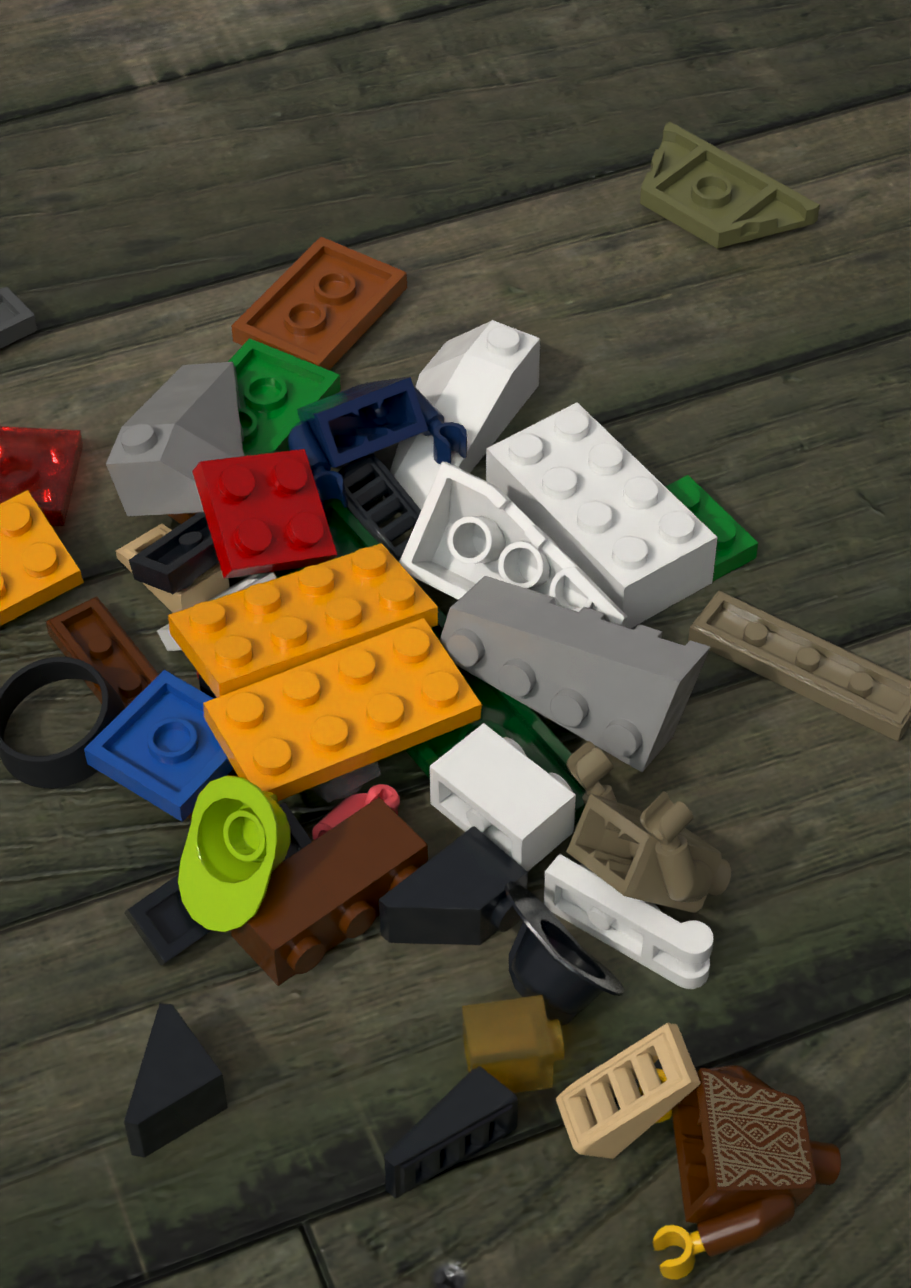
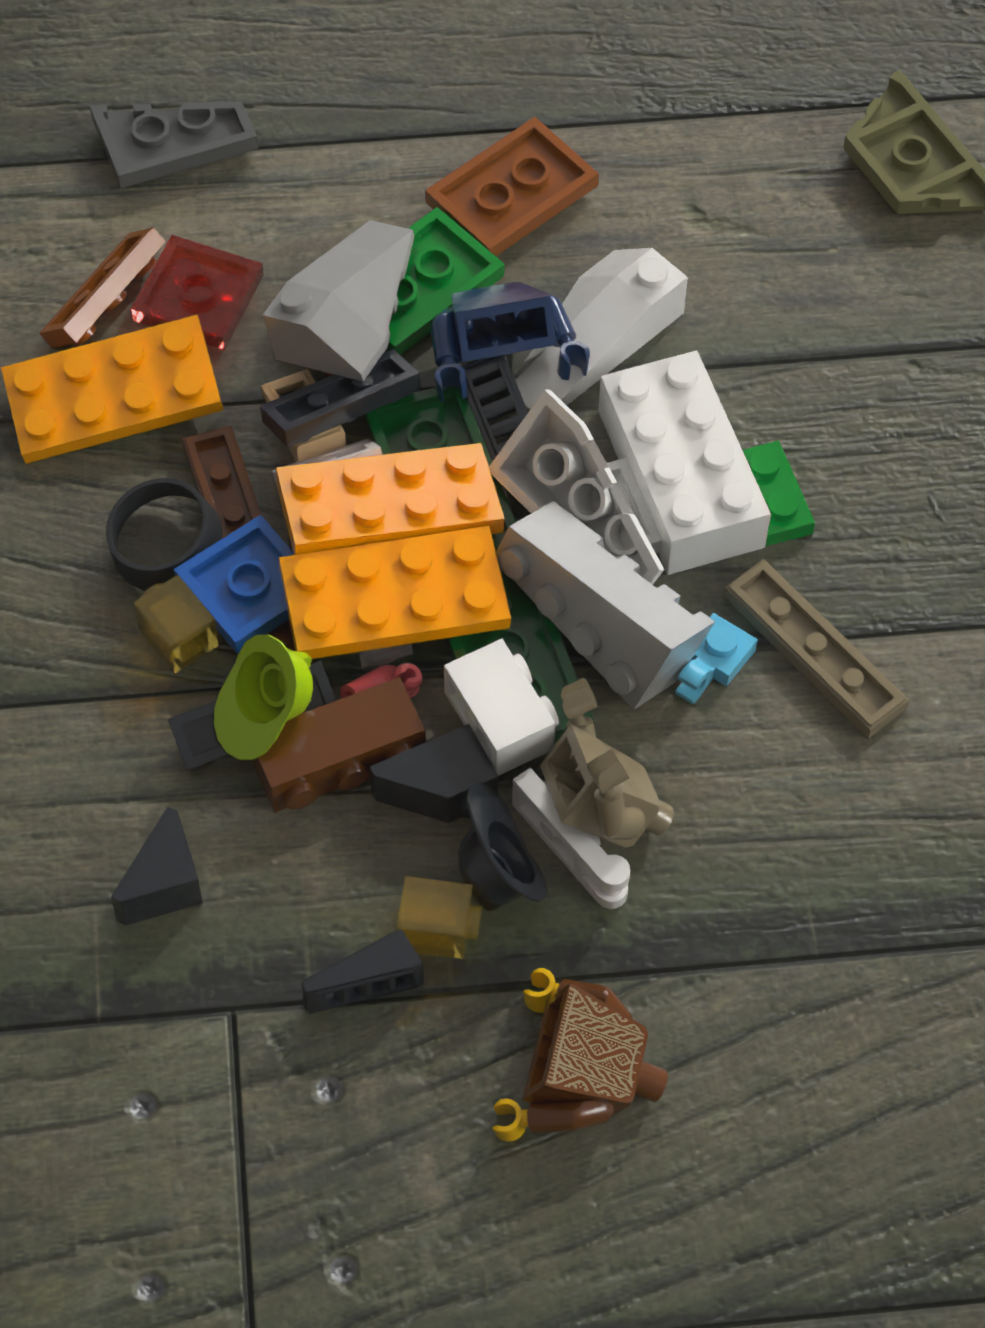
camera: 15 degrees right, 10 degrees up
red plate [192,449,337,579] -> none
tan slope [556,1023,701,1159] -> none
none -> clear yellow brick [134,575,218,674]
none -> medium azure plate [675,613,758,705]

